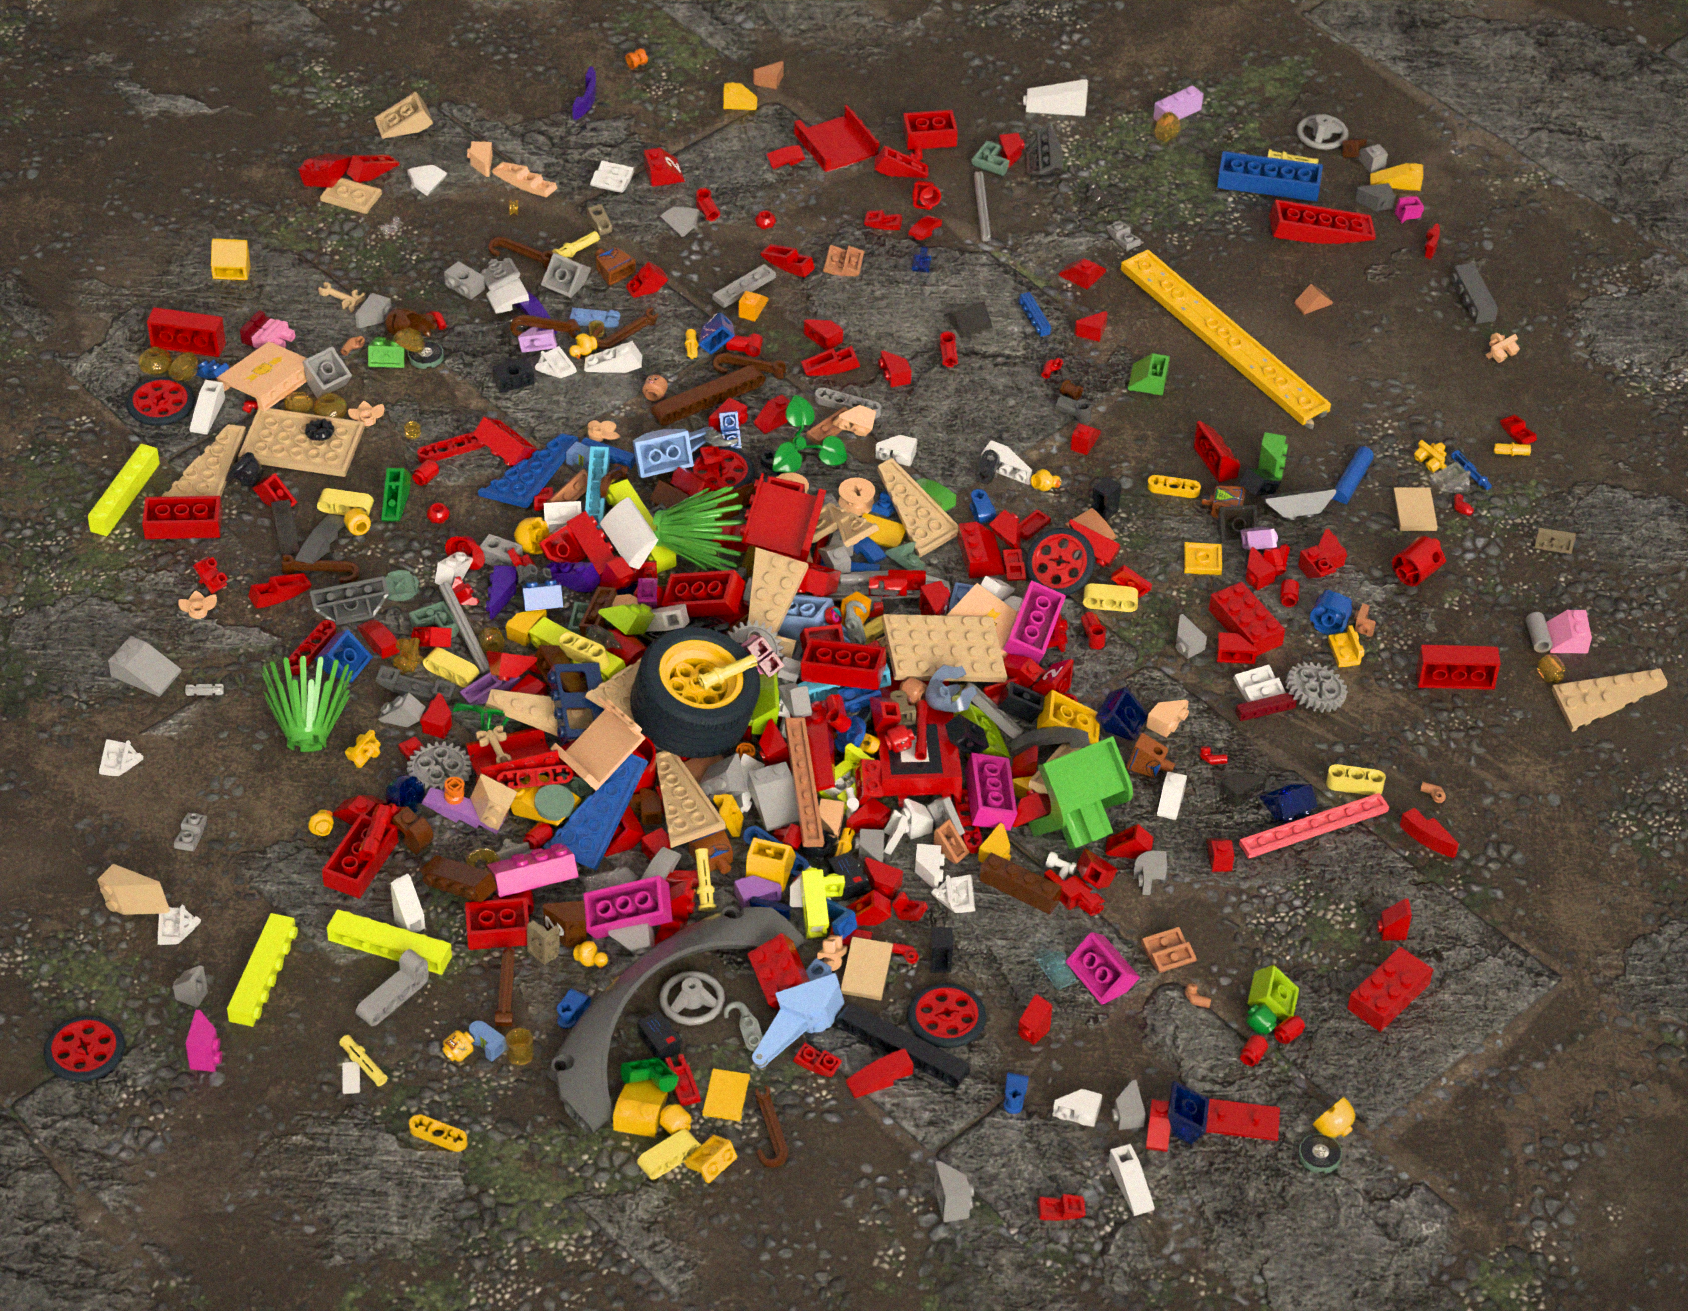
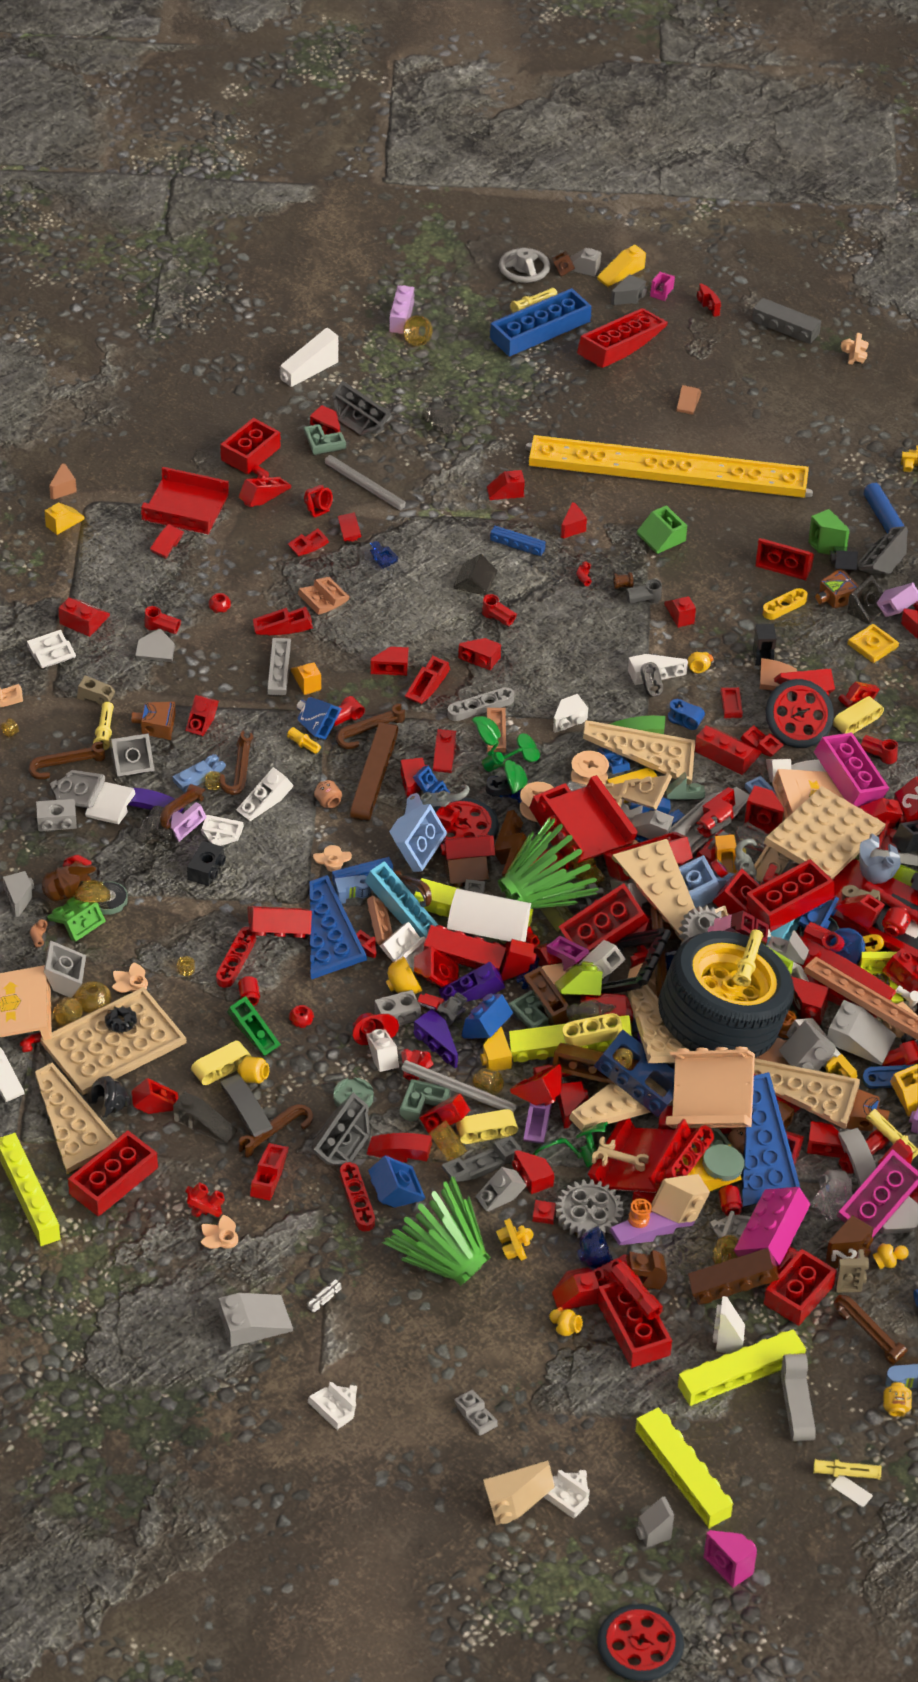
camera: 45 degrees left, 0 degrees up
yellow animal [569,333,597,359] -> none
light nougat slope [832,405,876,436] -> none
nougat head [899,677,927,706] -> none
red slope [989,509,1021,549] -> none
light grey slope [1106,221,1141,251] -> none
none -> clear yellow bush [614,1048,633,1069]

